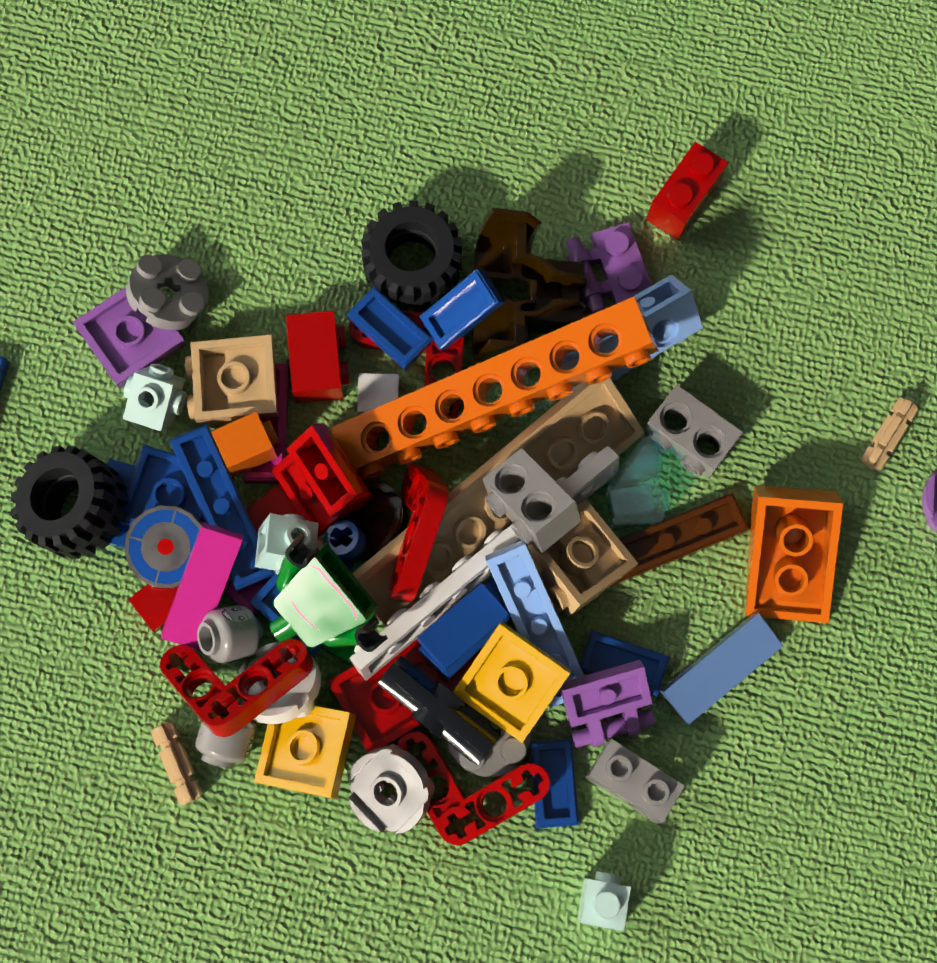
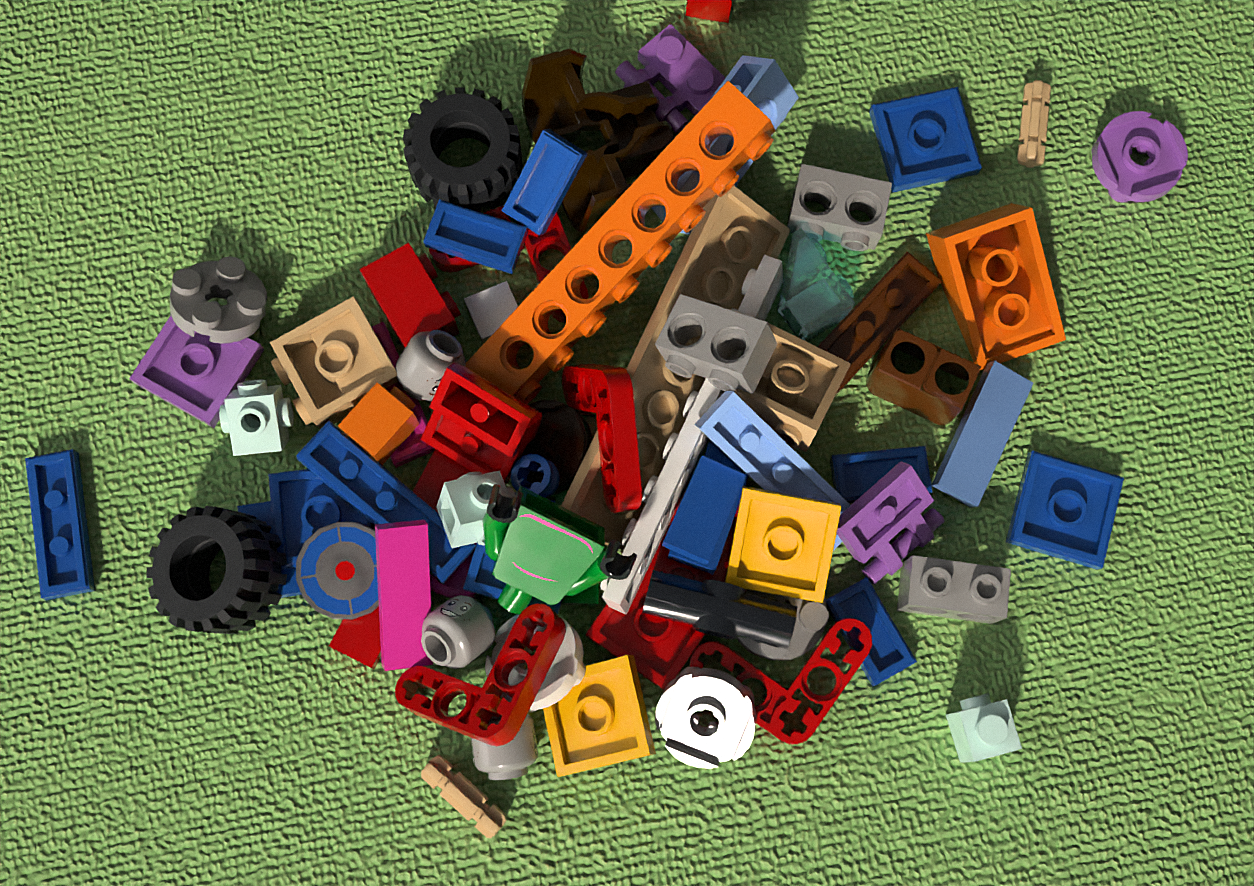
camera: 25 degrees left, 0 degrees up
none -> light grey head [395,330,466,402]
none -> reddish brown piece [866,328,981,425]
none -> blue tile [869,87,982,193]
none -> blue tile [1006,451,1124,570]

